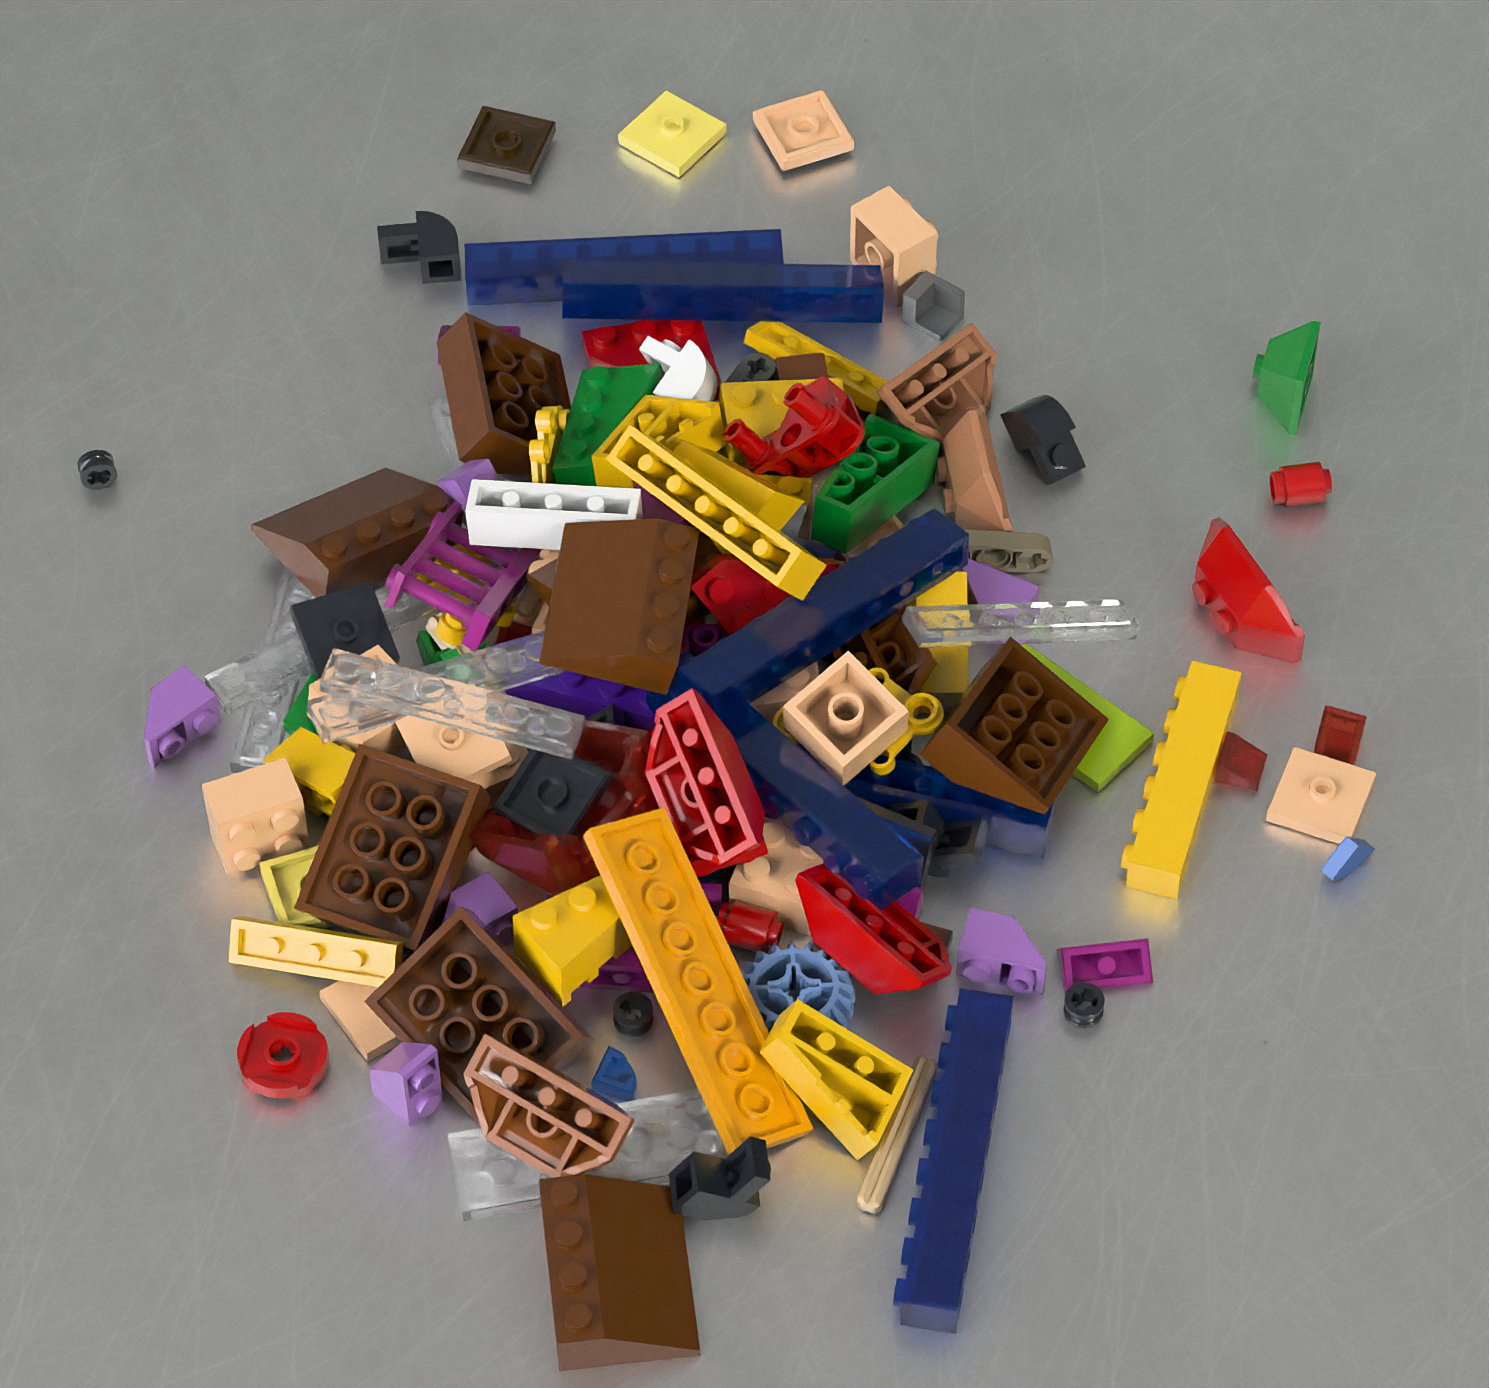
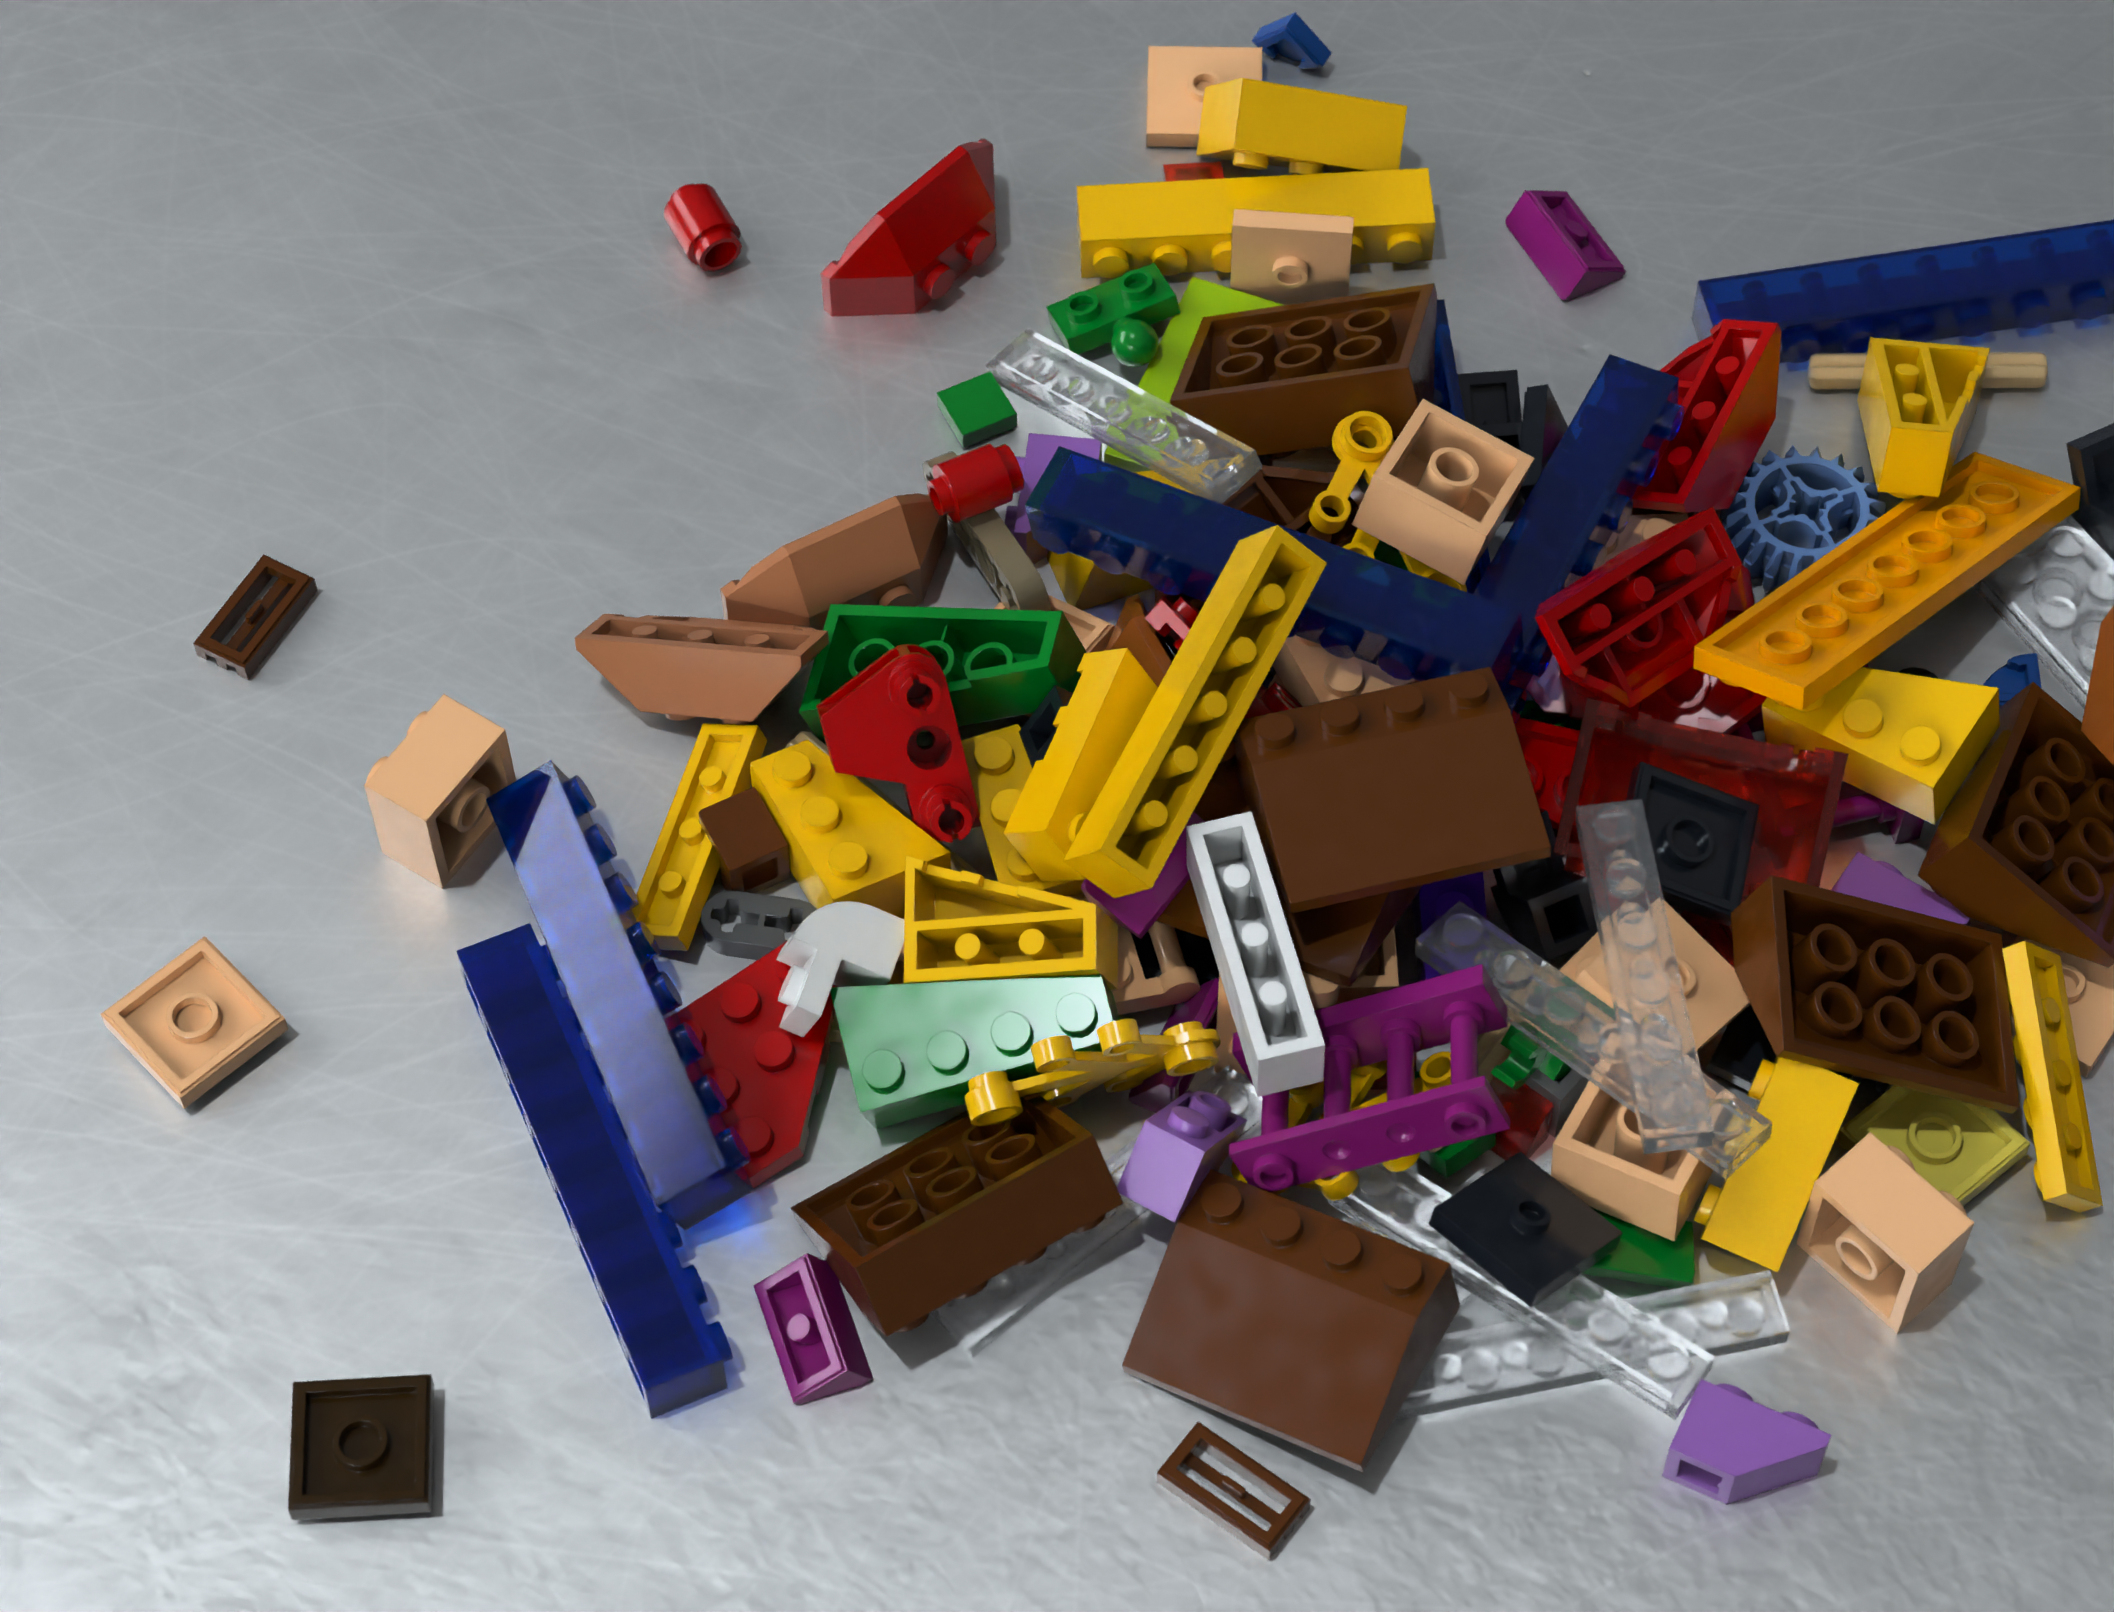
camera: 110 degrees left, 5 degrees up
black brick [377,211,462,284] -> none
light yellow plate [618,90,727,177] -> none
dark grey panel [902,270,965,341] -> none
medium lavender slope [956,907,1047,995] -> none
black brick [1000,395,1086,485] -> none
black bush [1063,982,1105,1029] -> none
green slope [1252,321,1321,435] -> none
clear red slope [1314,705,1367,765] -> none
none -> reddish brown tile [193,554,318,680]
none -> red brick [927,444,1024,523]
none -> green tile [937,371,1017,448]
none -> green plate [1046,263,1180,367]
none -> reddish brown tile [1157,1421,1311,1560]
none -> yellow wedge [1196,78,1407,175]
none -> light nougat plate [1230,209,1354,305]

